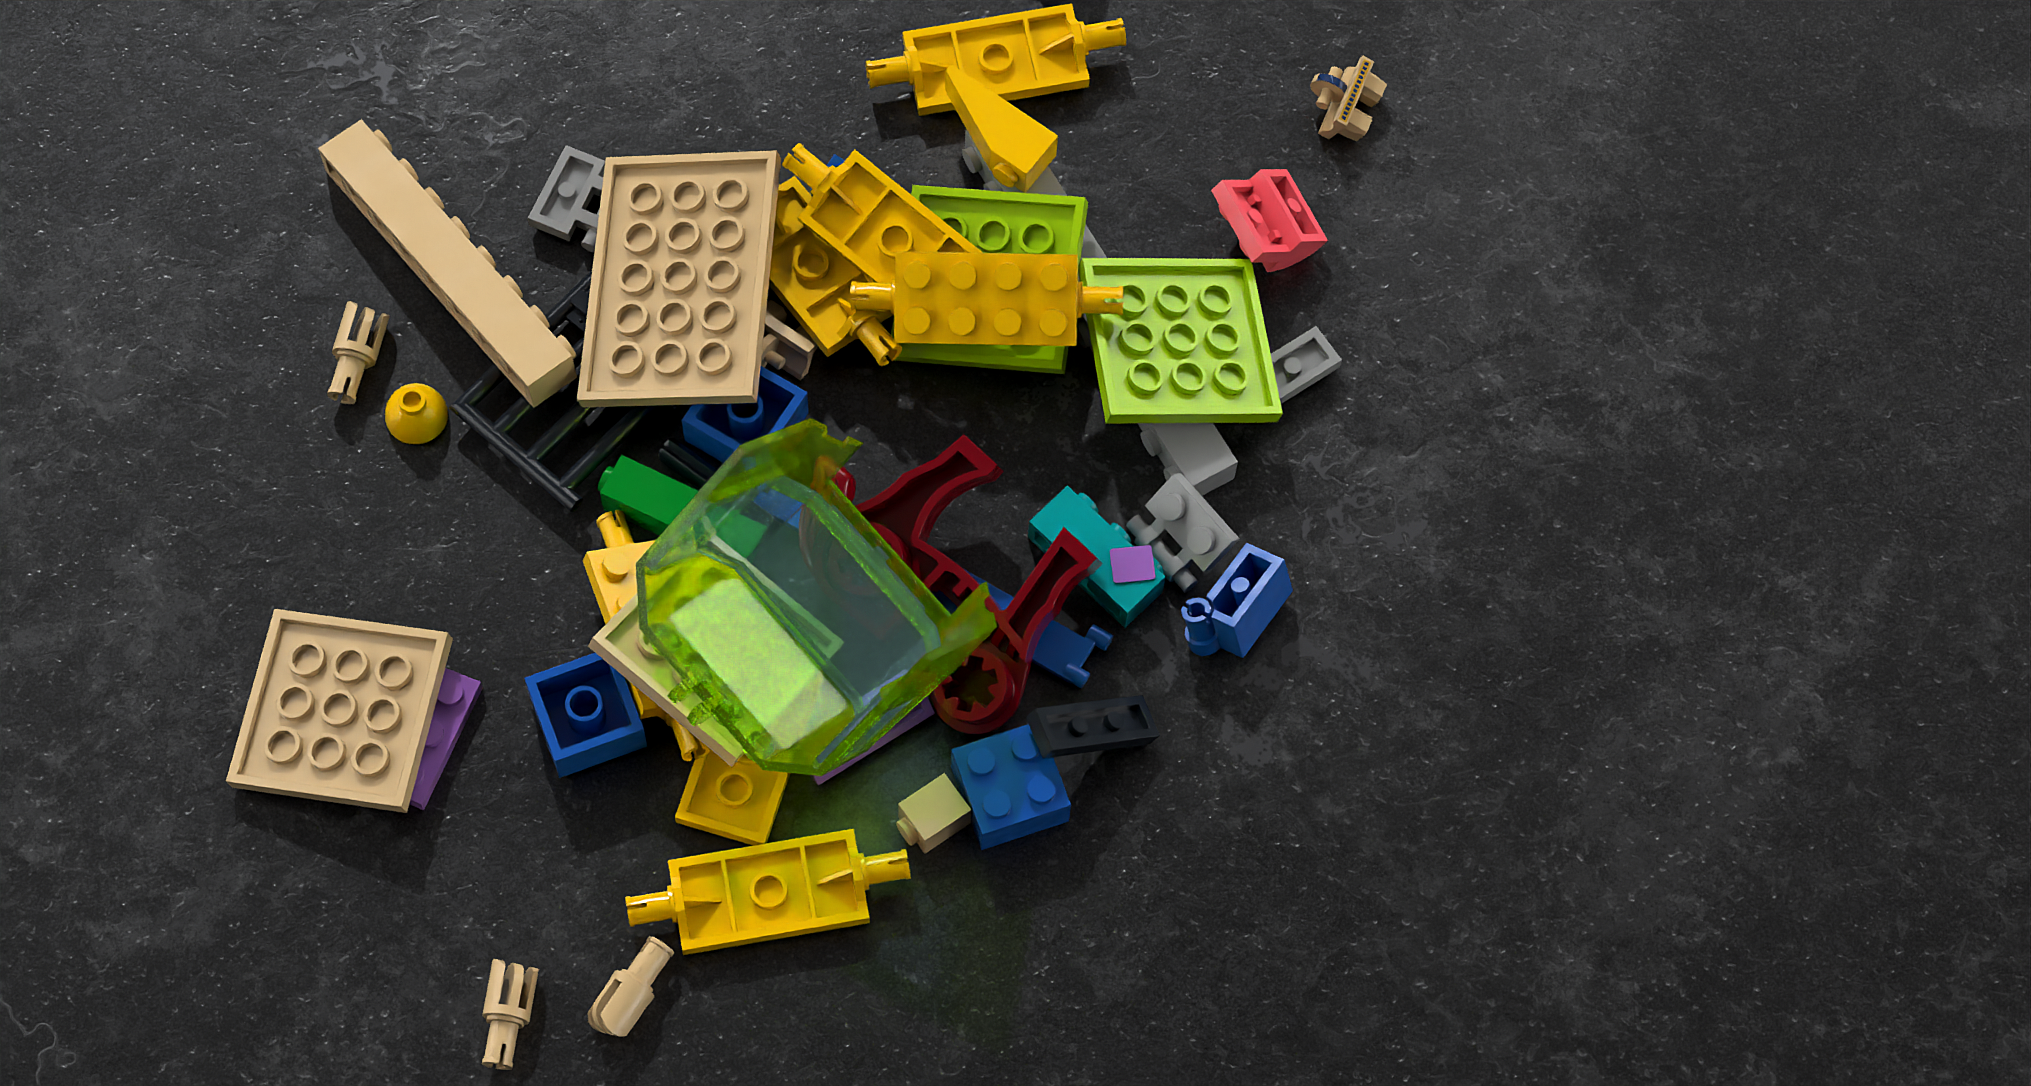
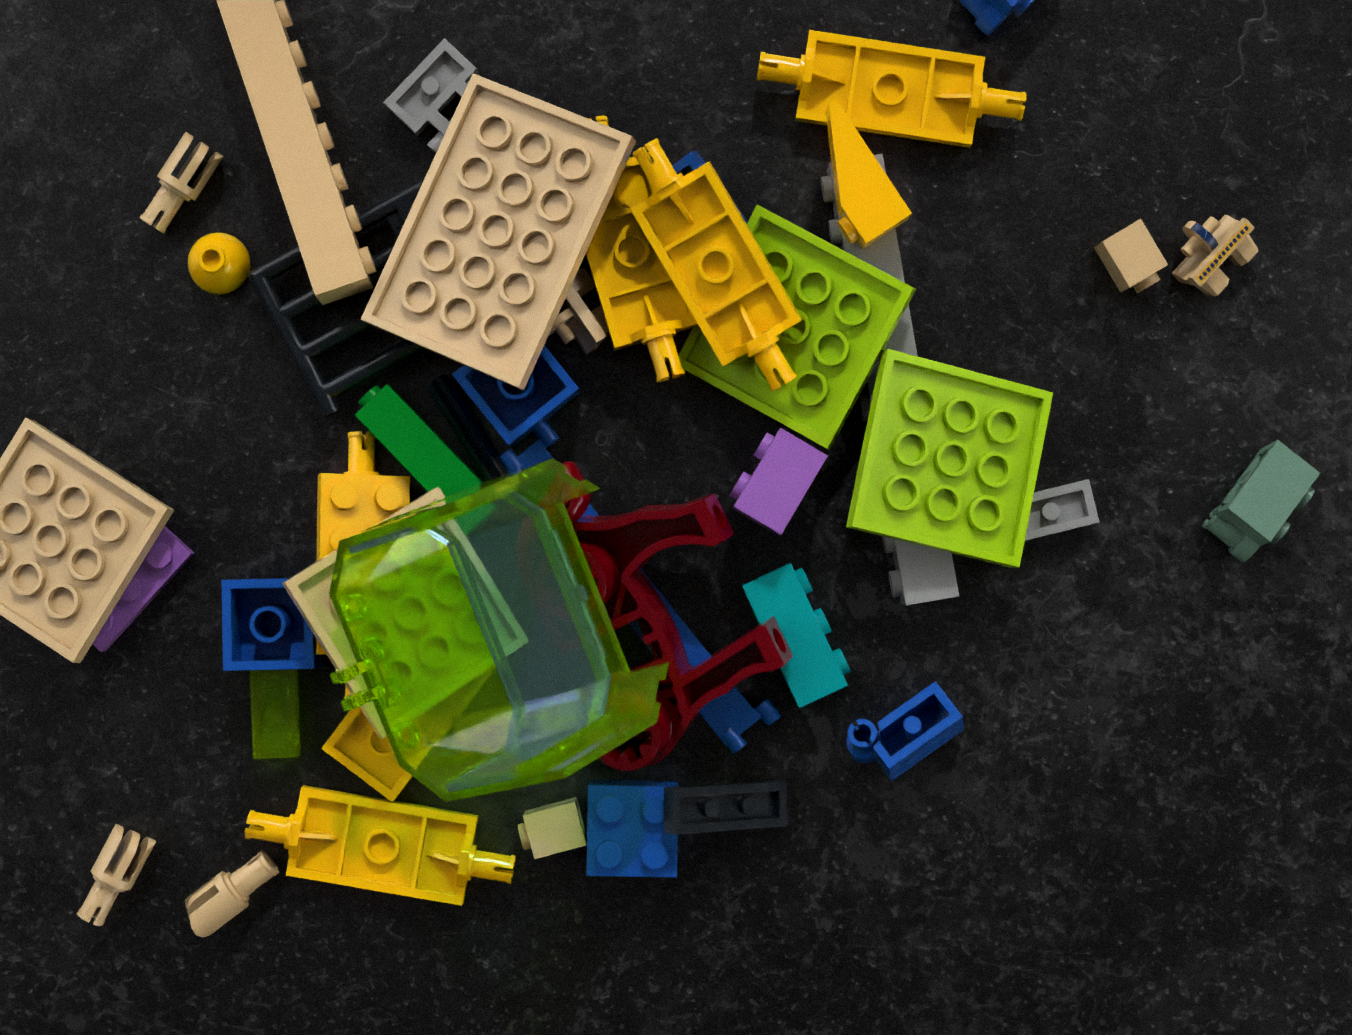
camera: 25 degrees right, 20 degrees up
yellow plate [850,251,1124,346] -> none
medium lavender sticker [1110,545,1156,583] -> none
light grey plate [1126,473,1240,593] -> none
coral brick [1211,169,1328,272] -> none
none -> clear neon green plate [250,669,301,759]
none -> medium lavender slope [729,428,828,535]
none -> tan brick [1094,219,1168,293]
none -> sand green hinge [1202,440,1320,563]

